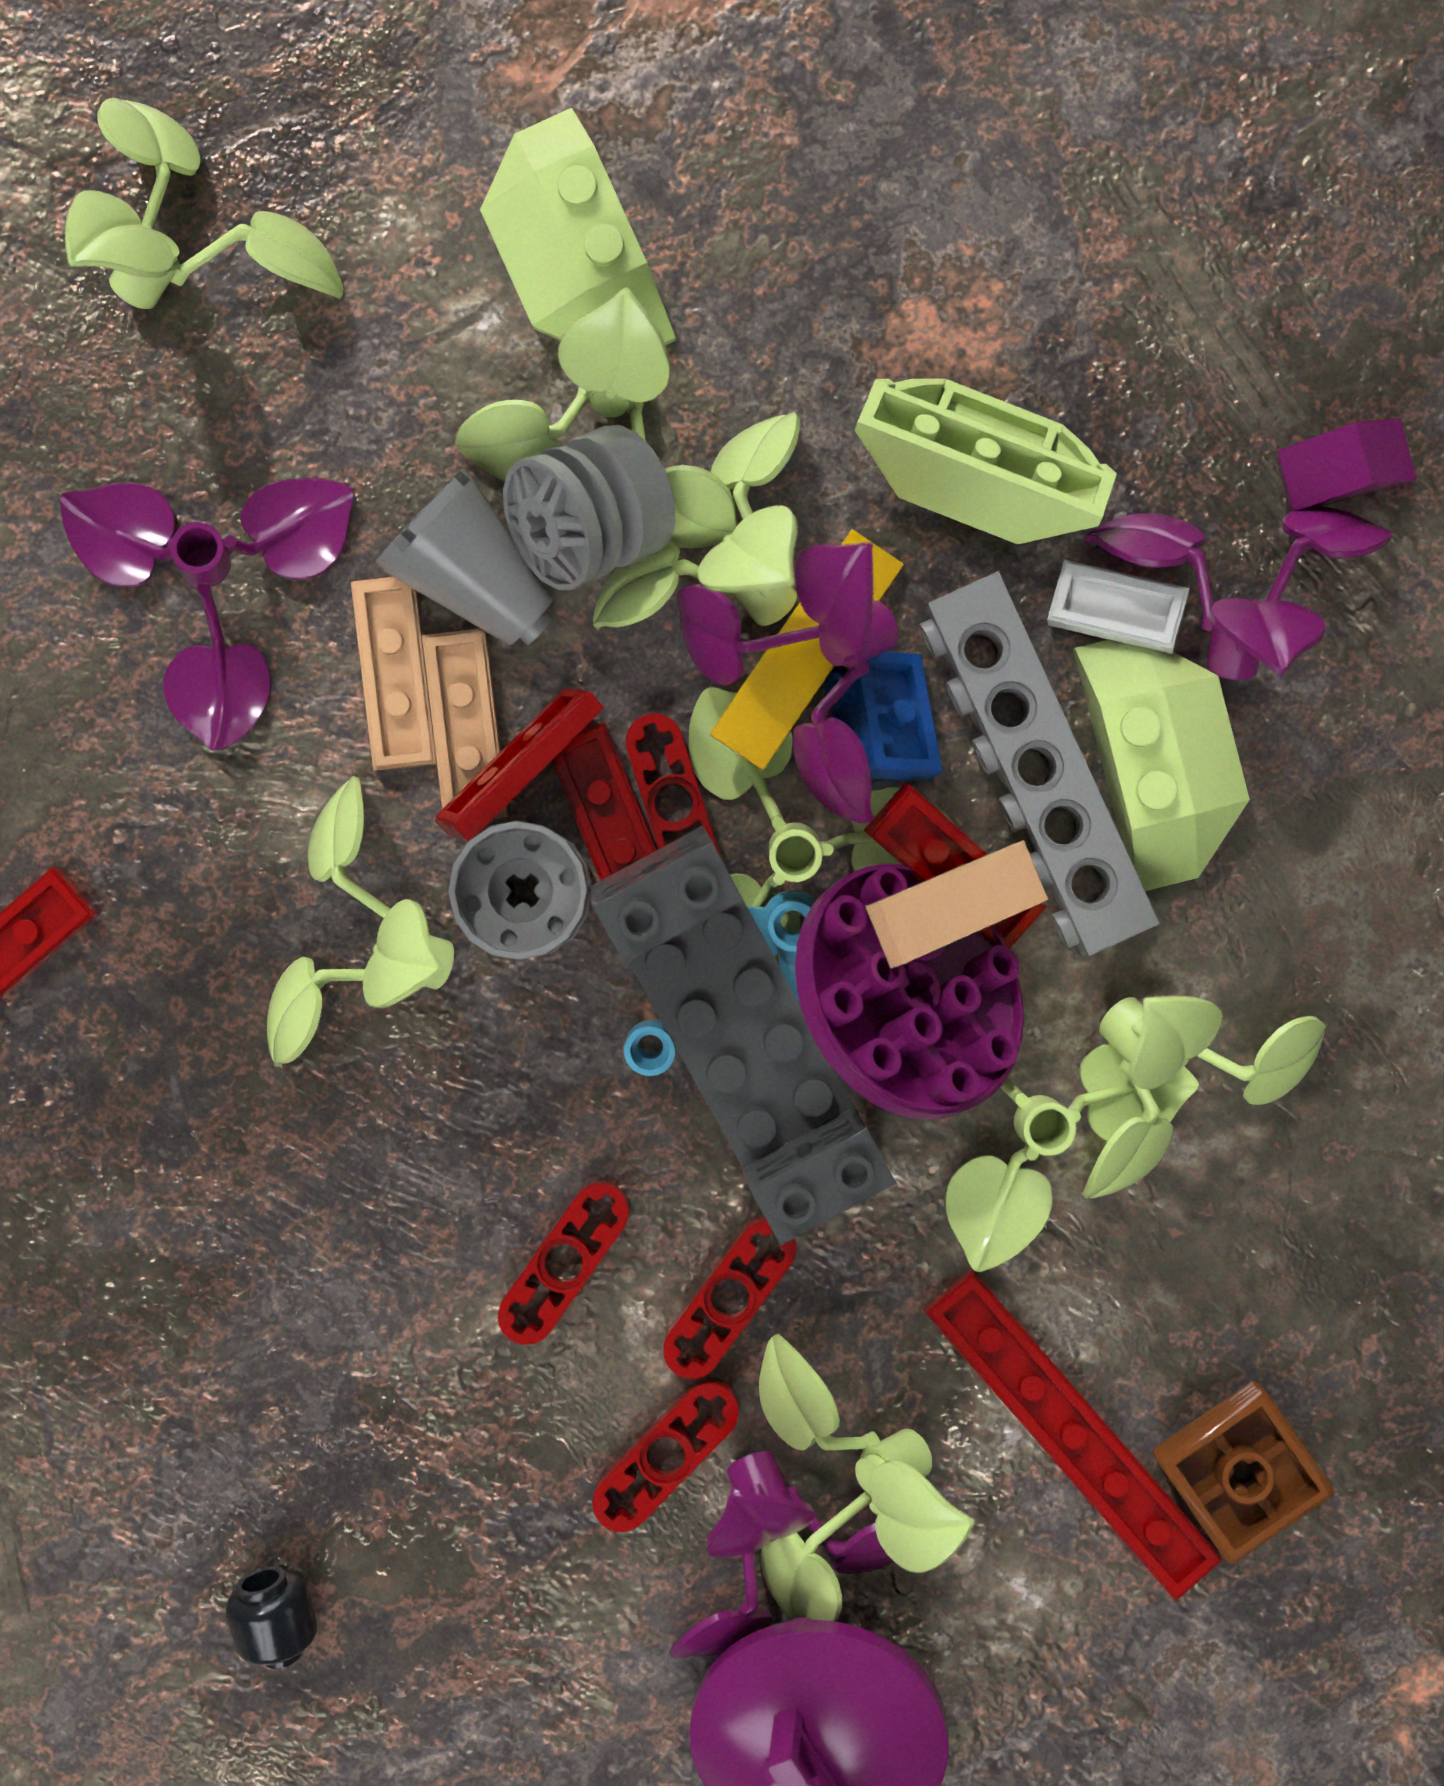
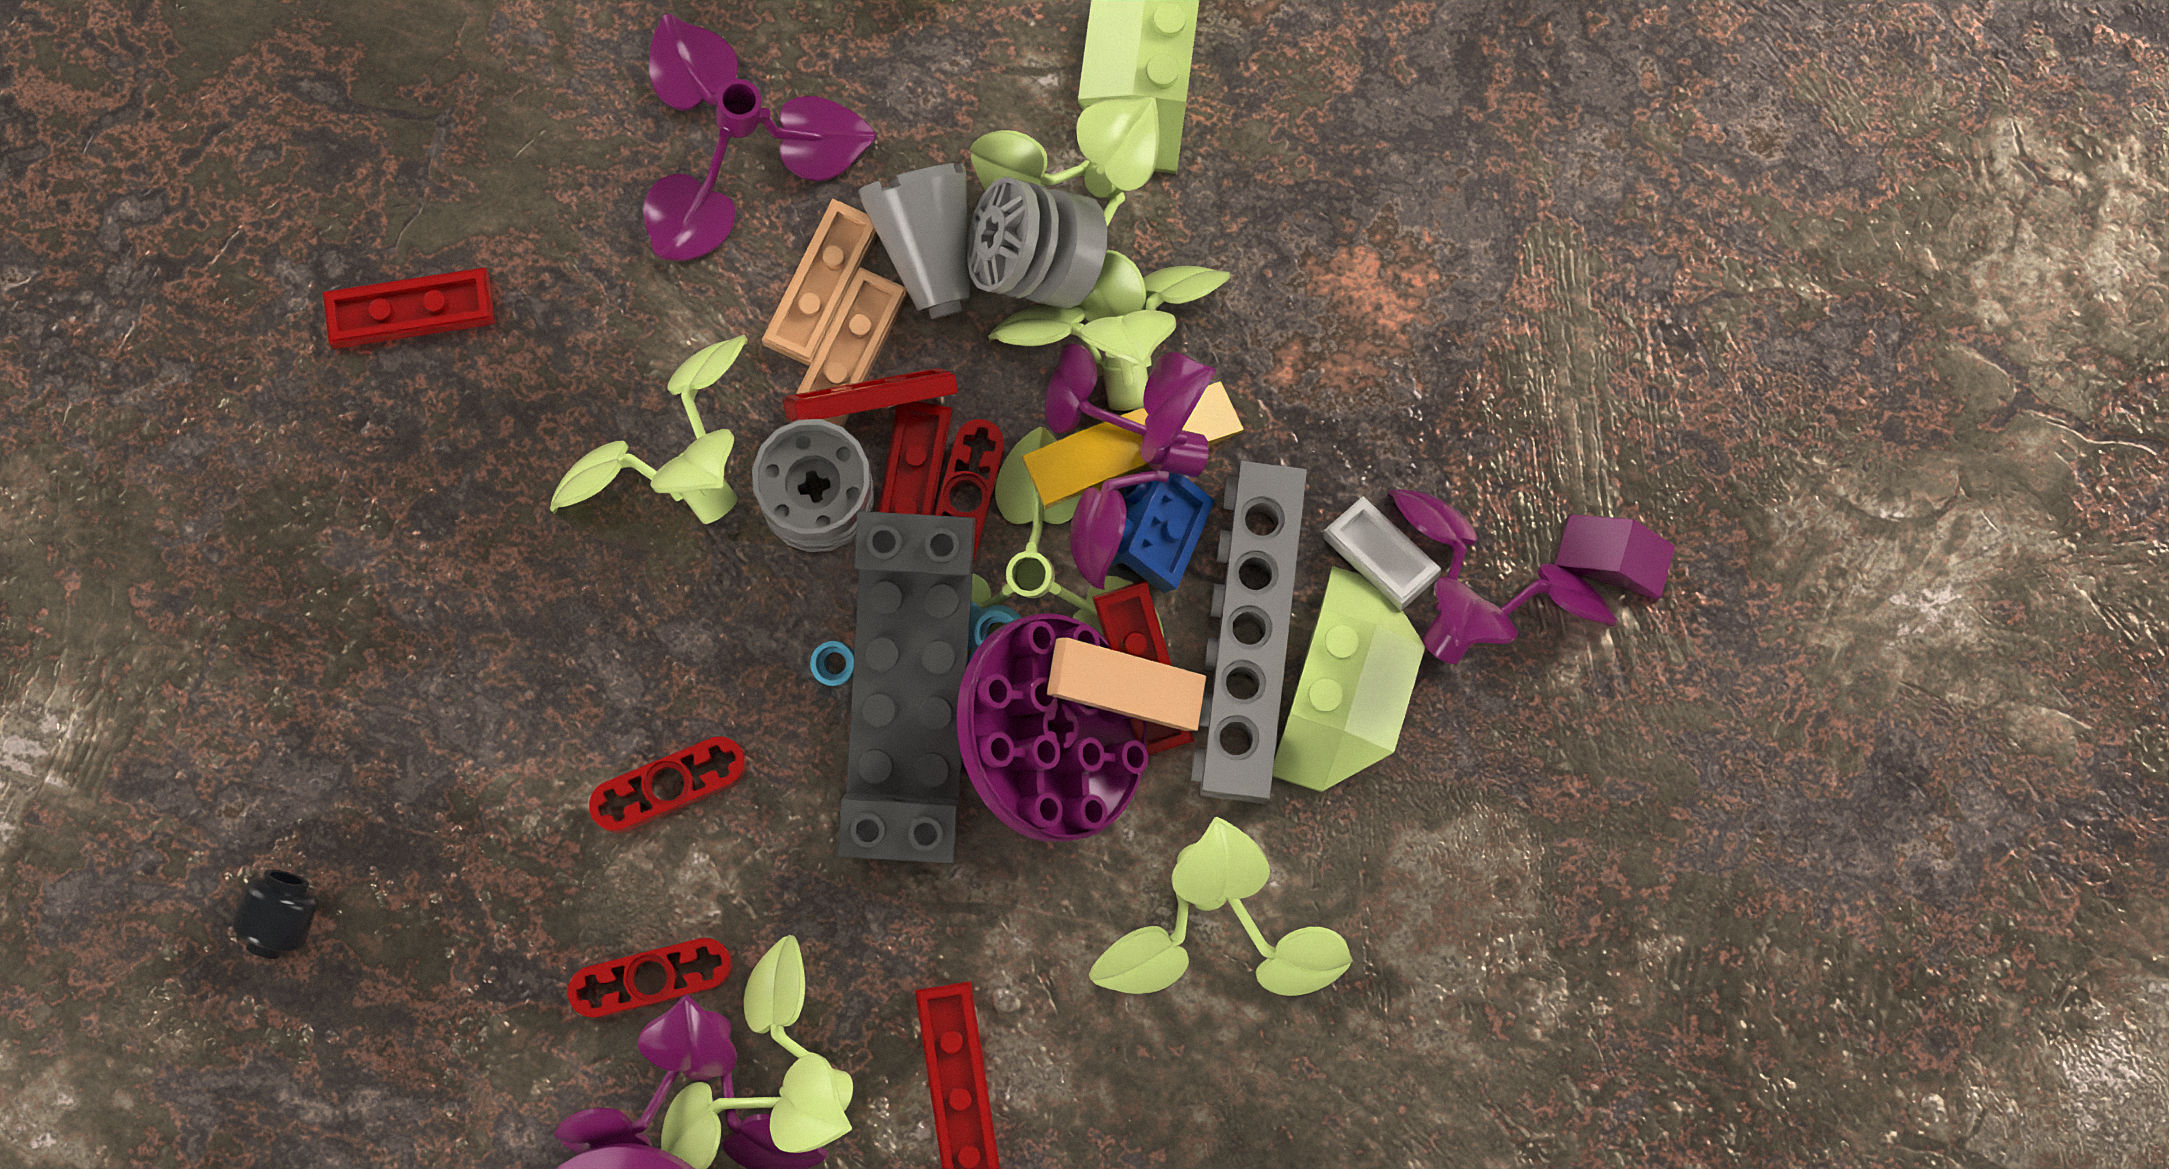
camera: 25 degrees right, 10 degrees down
red beam [663,1215,797,1379] -> none
yellowish green wedge [854,379,1117,544] -> none
yellowish green plant [945,1042,1199,1272] -> none

